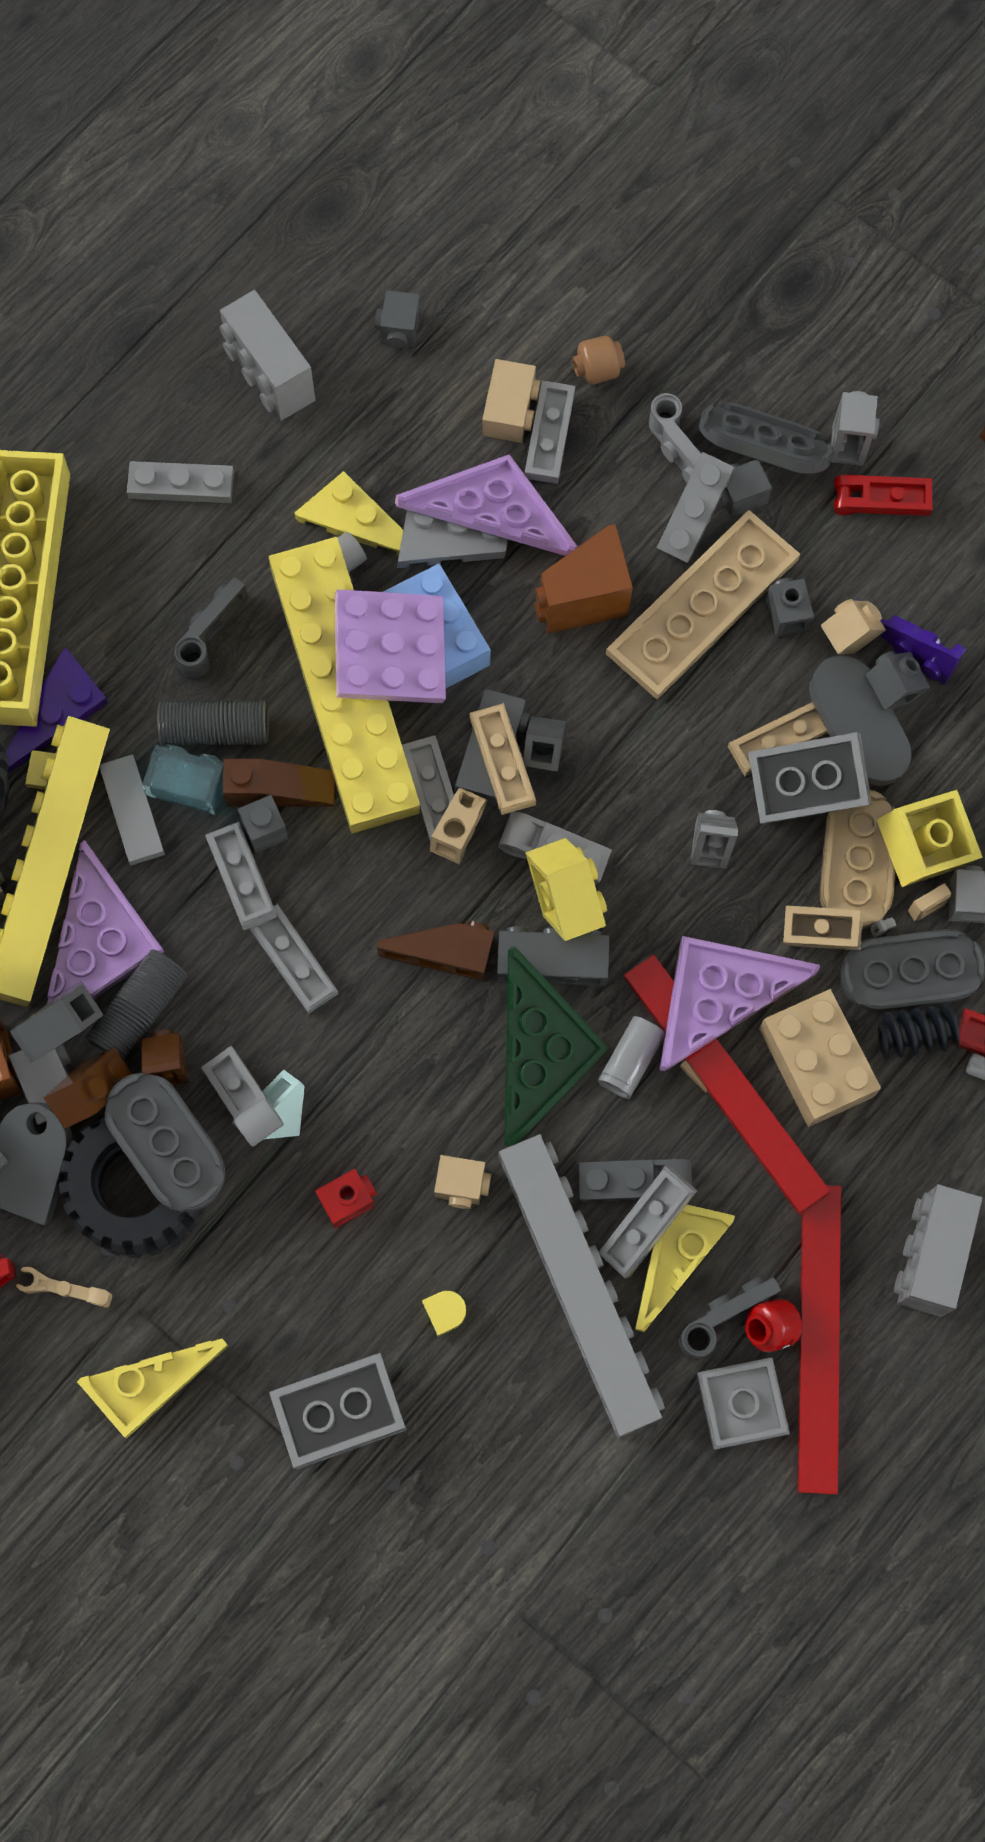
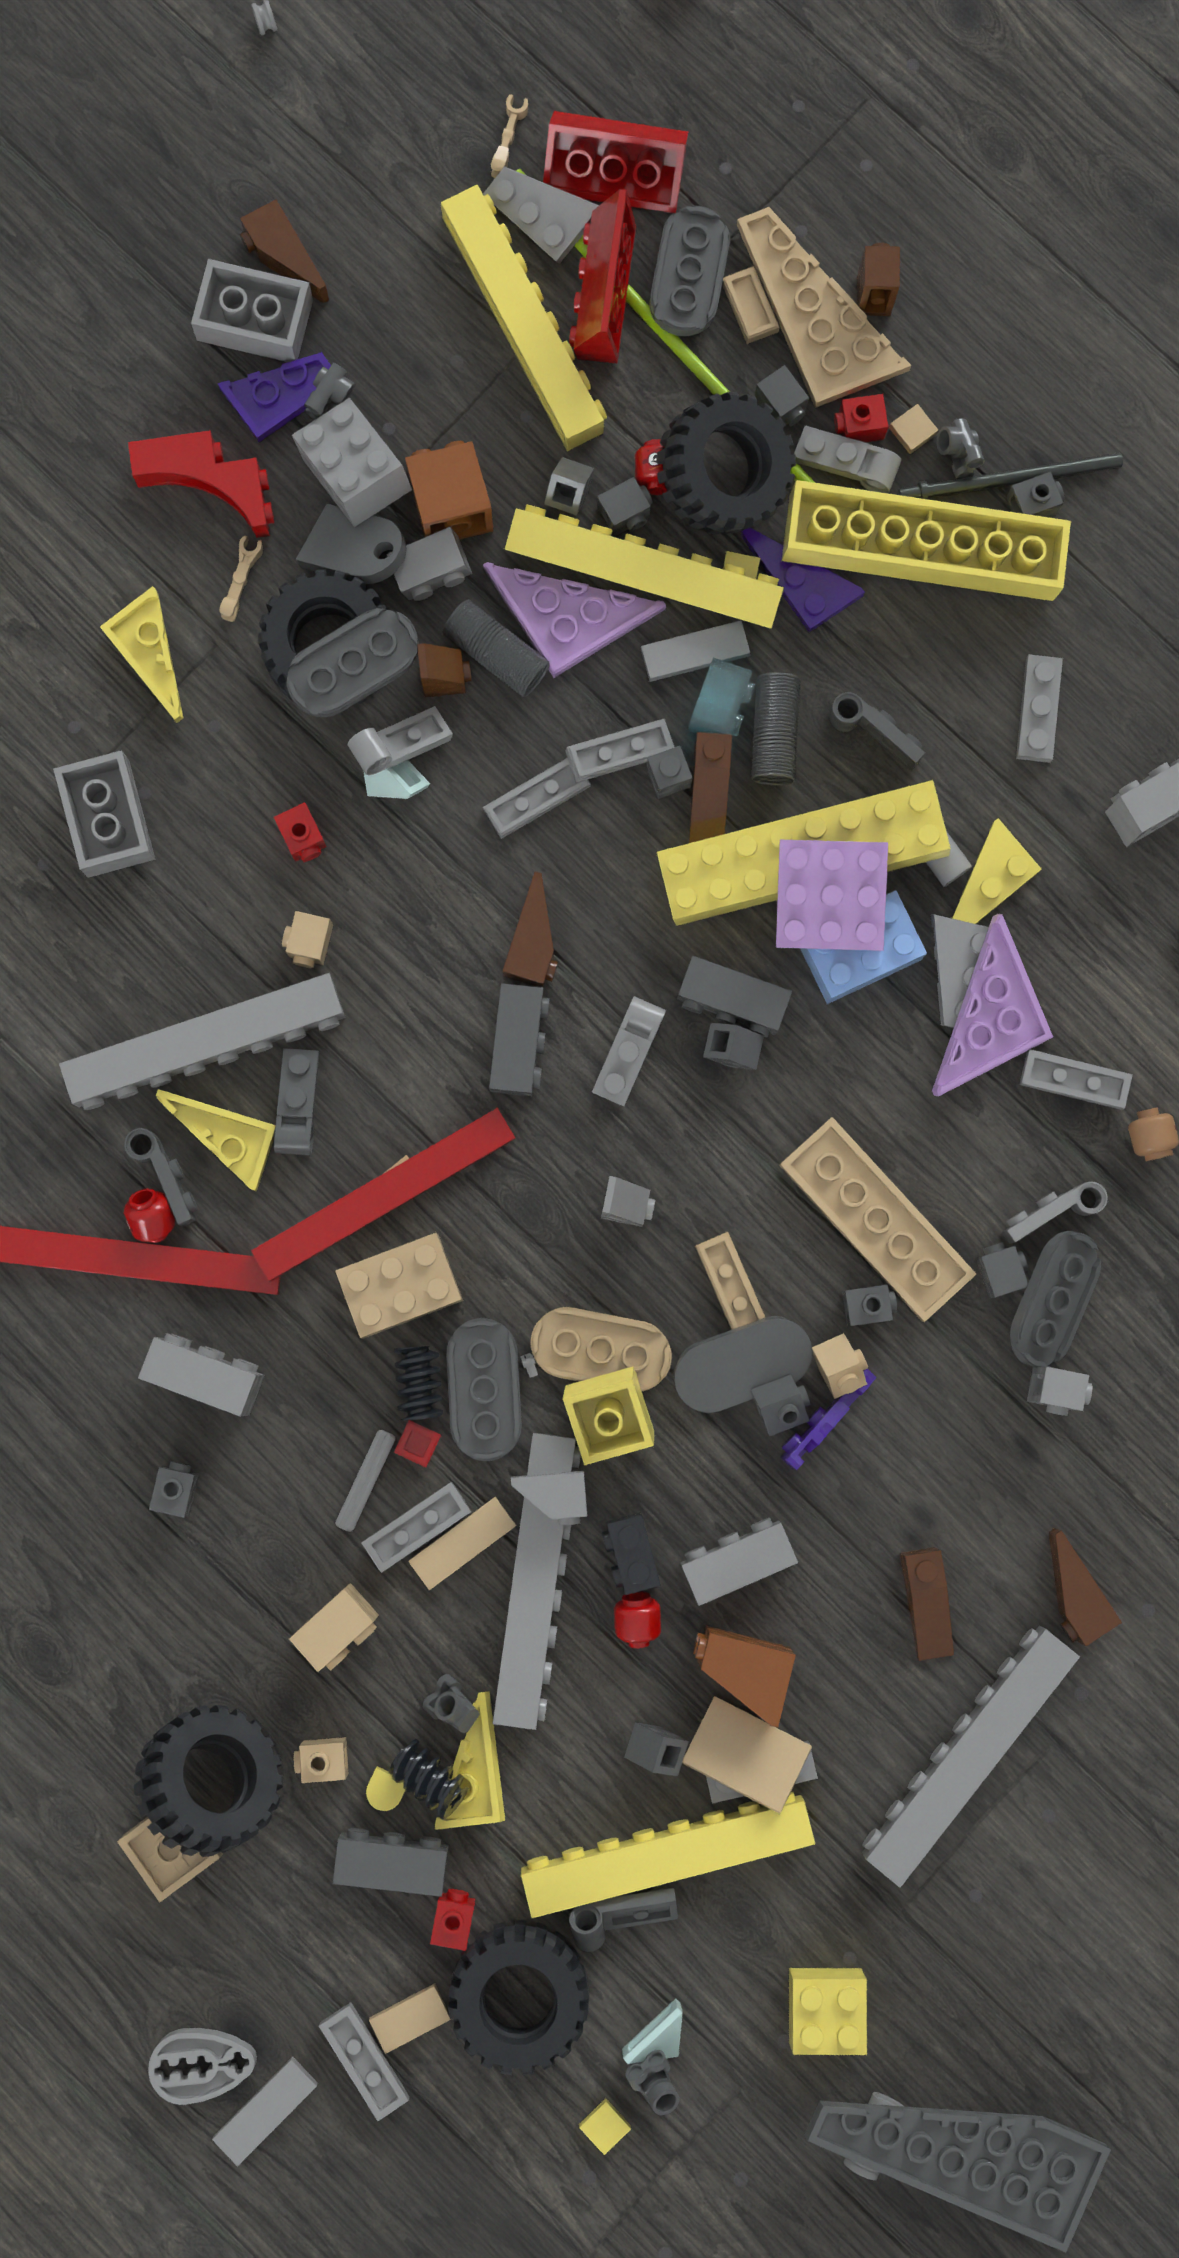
camera: 90 degrees right, 10 degrees up
dark grey slope [10,981,103,1063] -> none
reddish brown brick [43,1047,132,1129] -> none
light grey plate [402,735,454,844] -> none
light yellow tile [422,1291,466,1337] -> none
tan leg [430,788,487,864] -> none
tan tile [469,703,536,815] -> none
tan brick [482,359,541,443] -> none
dark green tile [504,946,610,1148] -> none
light yellow brick [525,838,607,941] -> none
dark orange slope [534,524,633,634] -> none
light grey pin [598,1016,665,1099] -> none
light grey tile [599,1166,697,1278] -> none
light grey plate [657,452,735,563] -> none
lavender tile [660,936,820,1071] -> none
light grey tile [697,1357,790,1450] -> none
light grey brick [748,732,872,824] -> none
tan brick [783,906,863,950] -> none
red plate [834,475,933,516] -> none
tan tile [908,883,952,921] -> none

